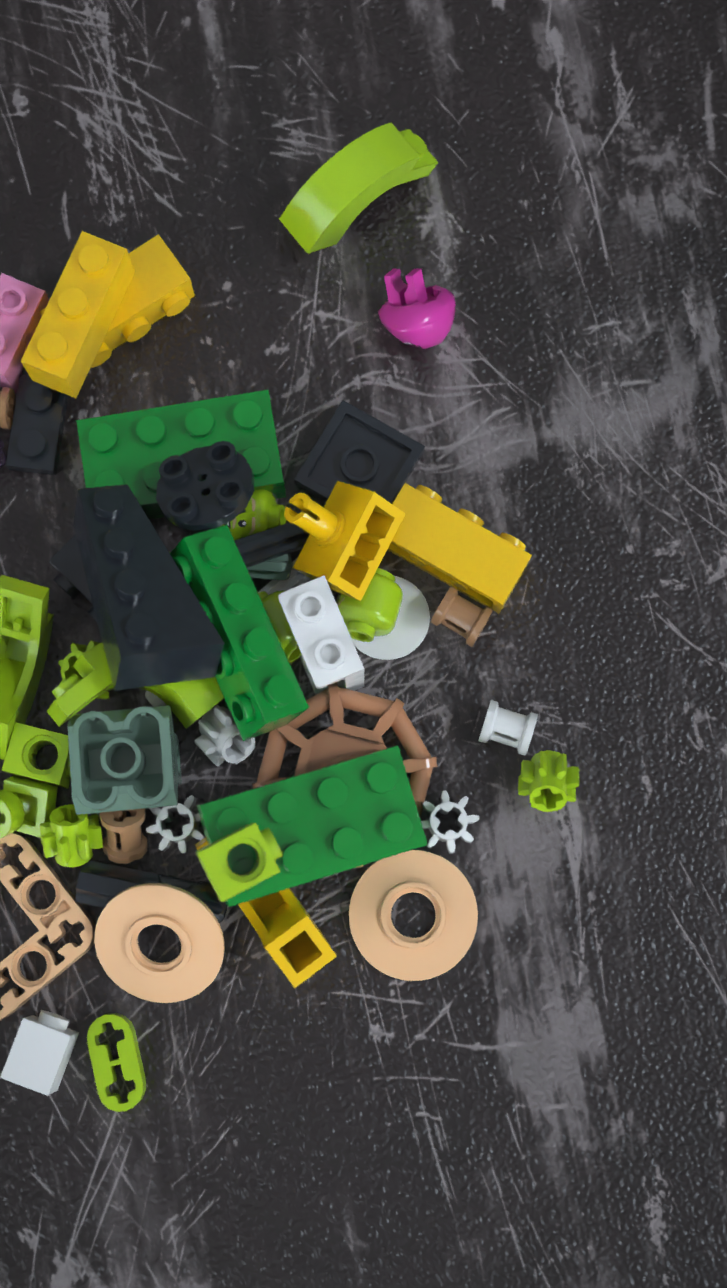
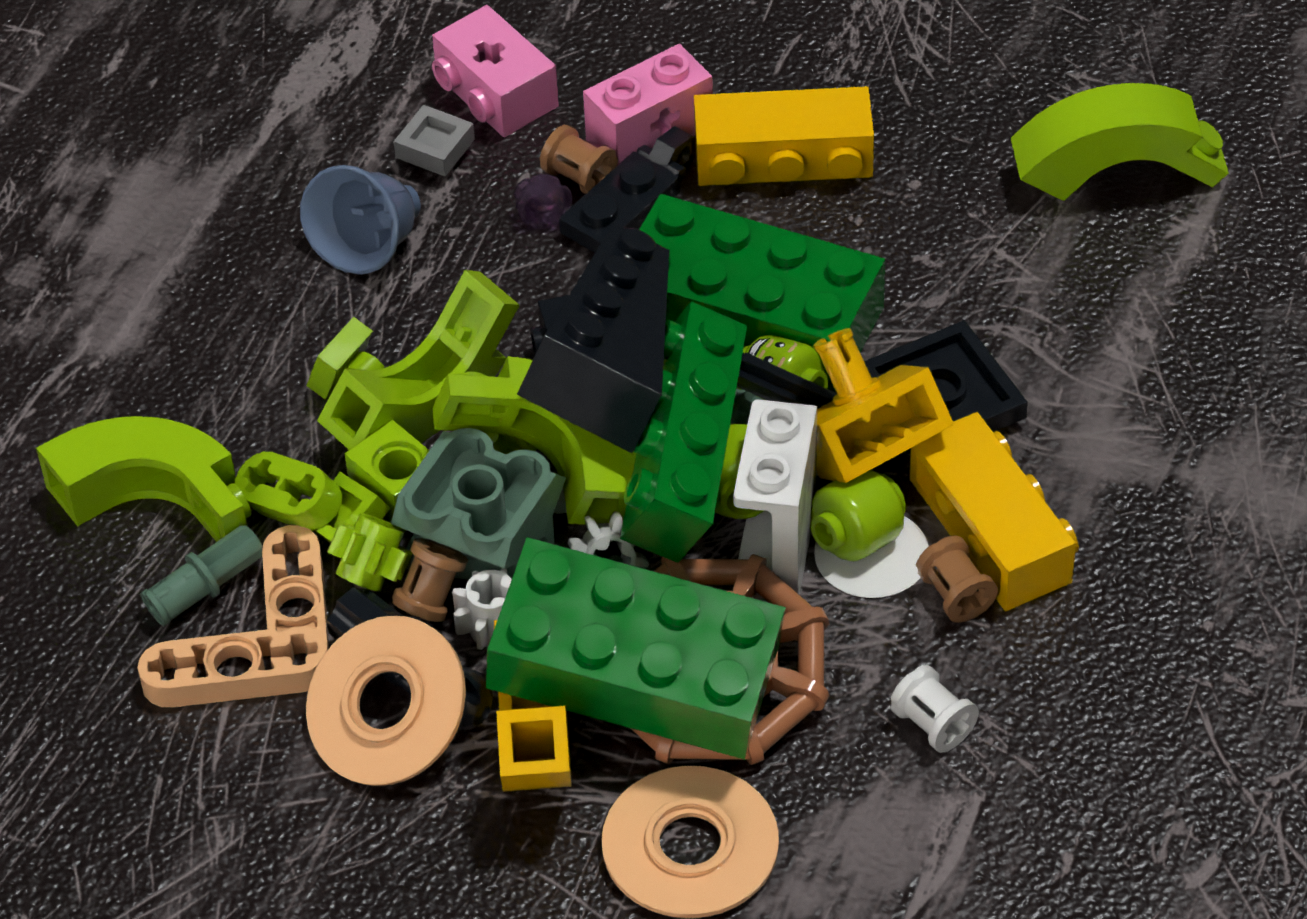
camera: 35 degrees right, 30 degrees down
white brick [0,1010,80,1096] -> none
yellow brick [21,231,135,398] -> none
lime beam [87,1013,146,1112] -> none
black plate [156,441,254,531] -> none
lime brick [195,822,283,902] -> none
dark pink piece [378,269,455,349] -> none
white gear [421,790,479,854] -> none
lime gear [518,750,579,812] -> none

